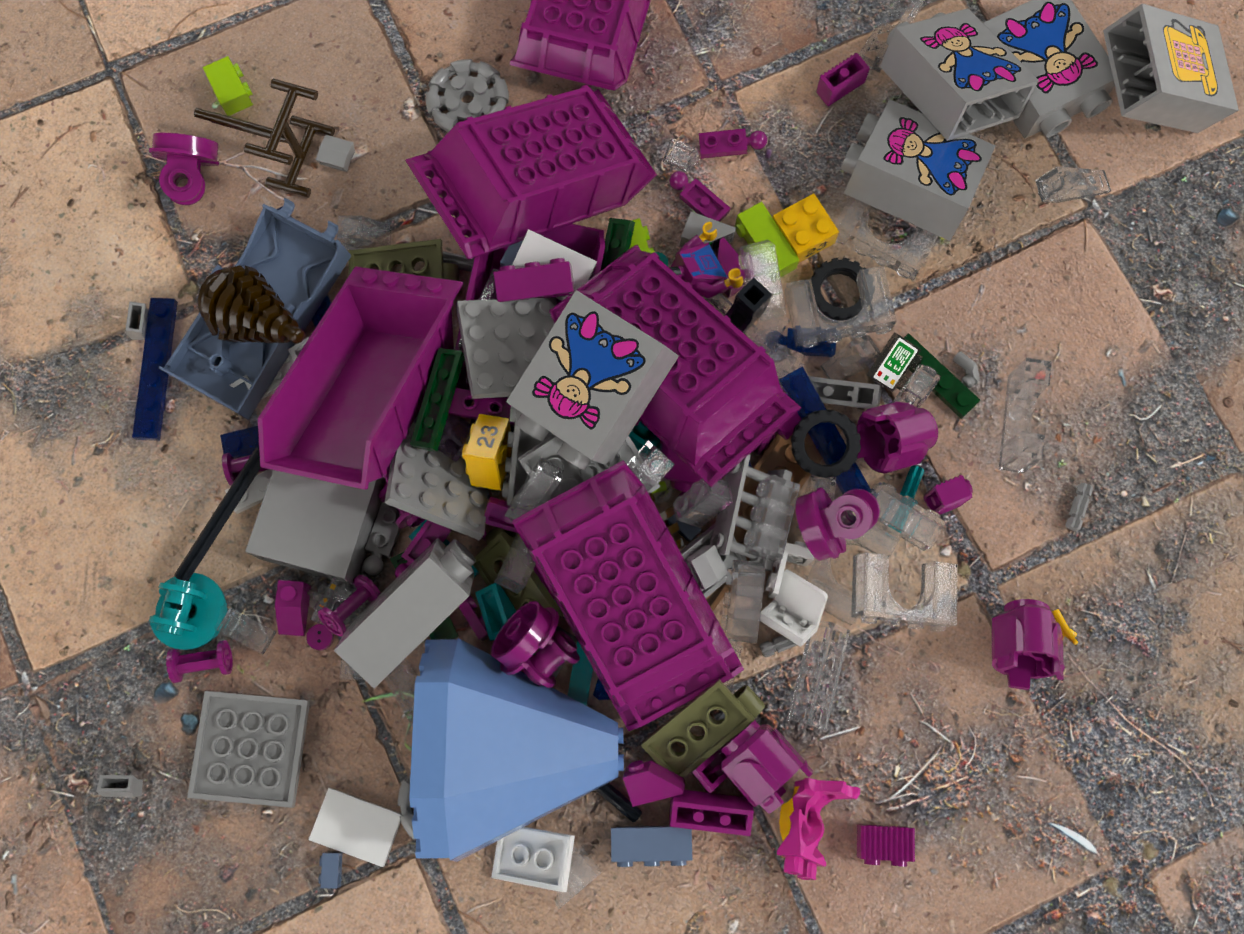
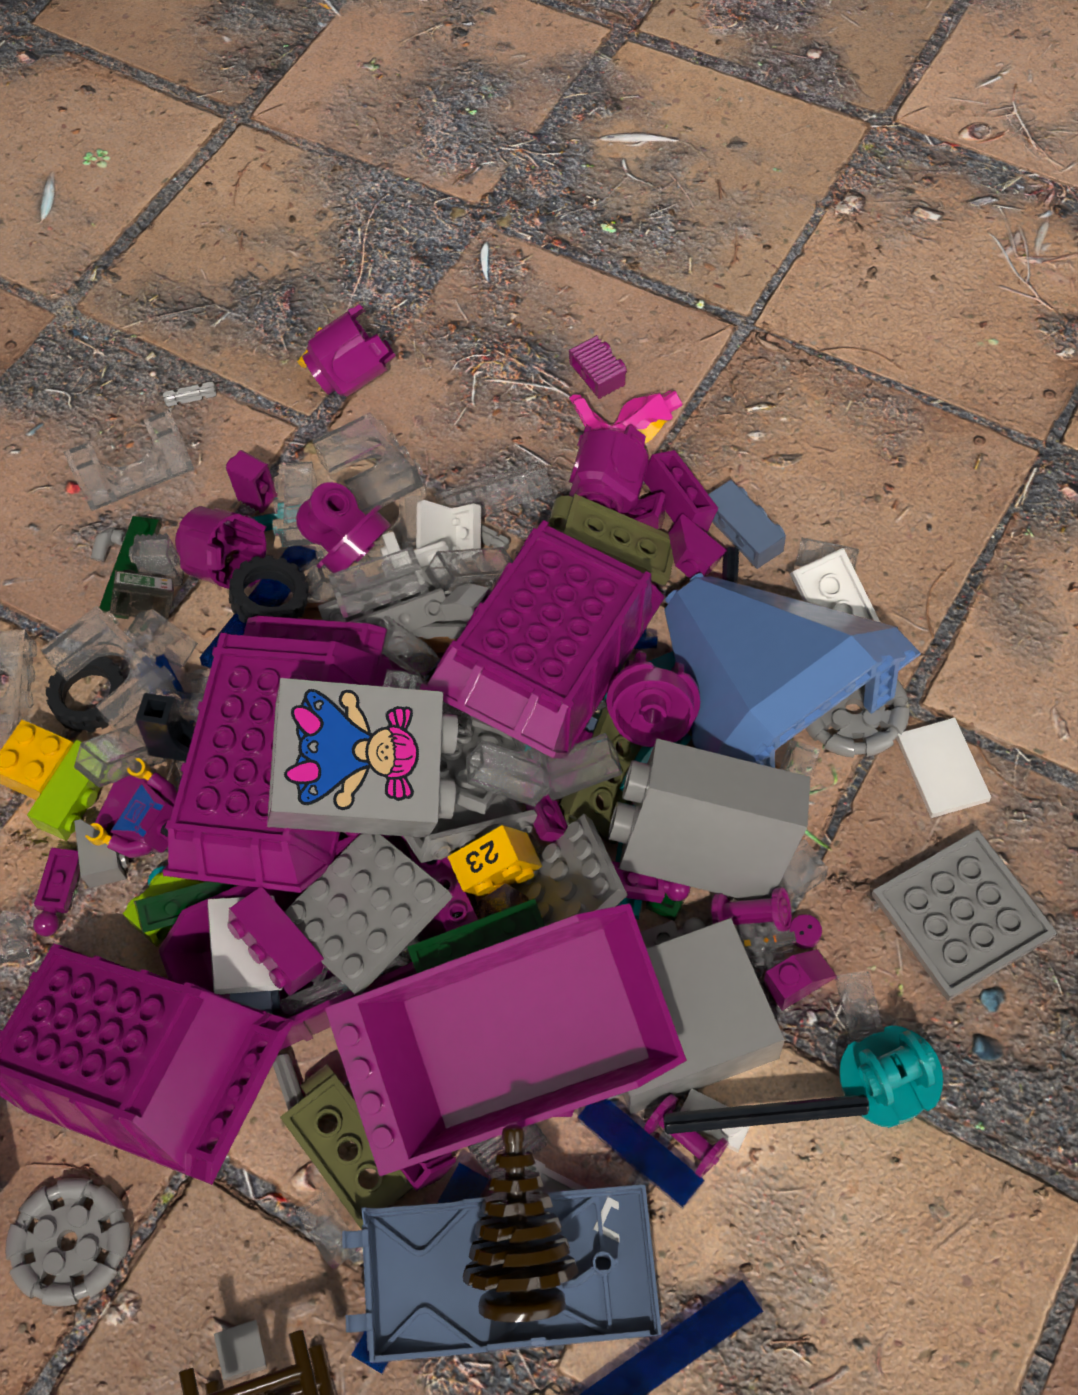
camera: 120 degrees left, 15 degrees down
magenta hose [166,640,233,683] -> none
sand blue piece [318,852,343,888] -> none
light grey slope [802,376,882,409] -> none

